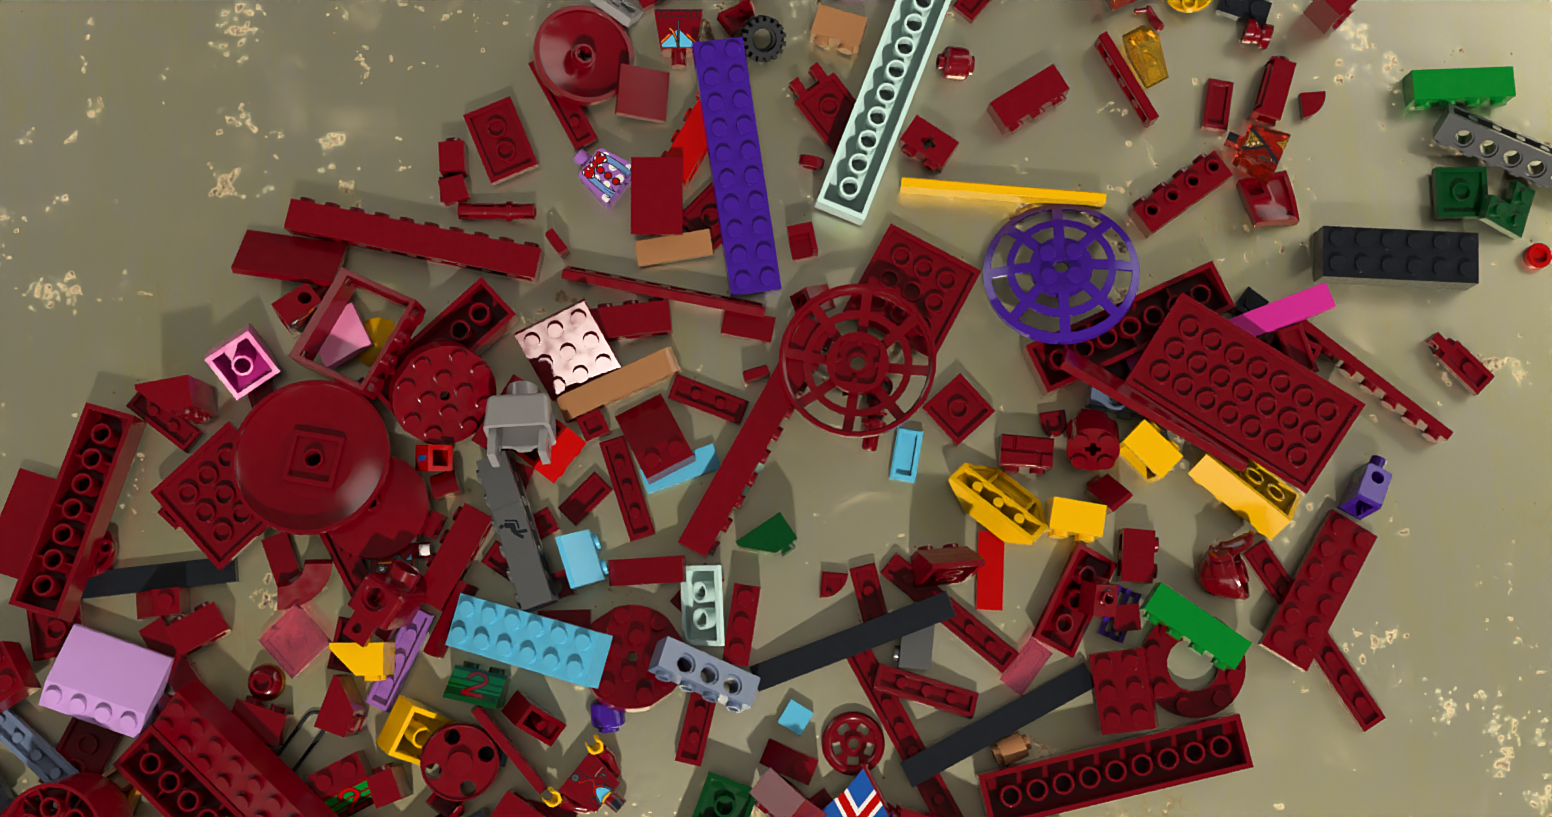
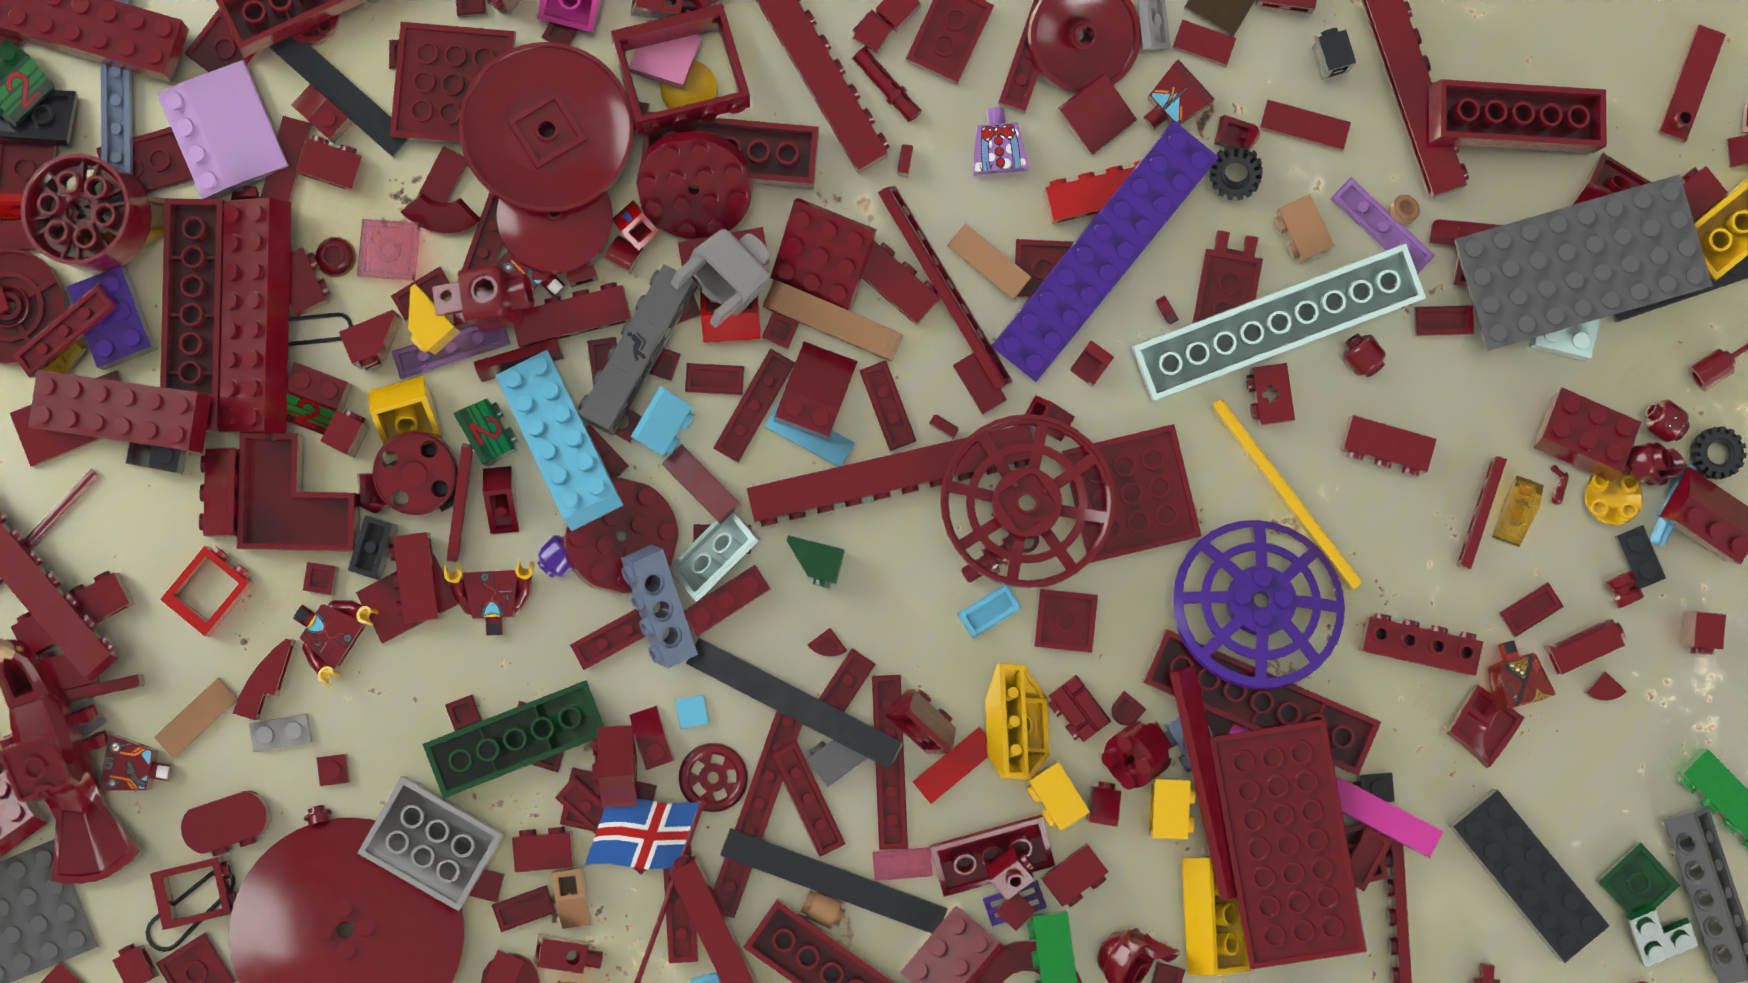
camera: 50 degrees right, 5 degrees up
dark red tile [631,157,683,235] -> none

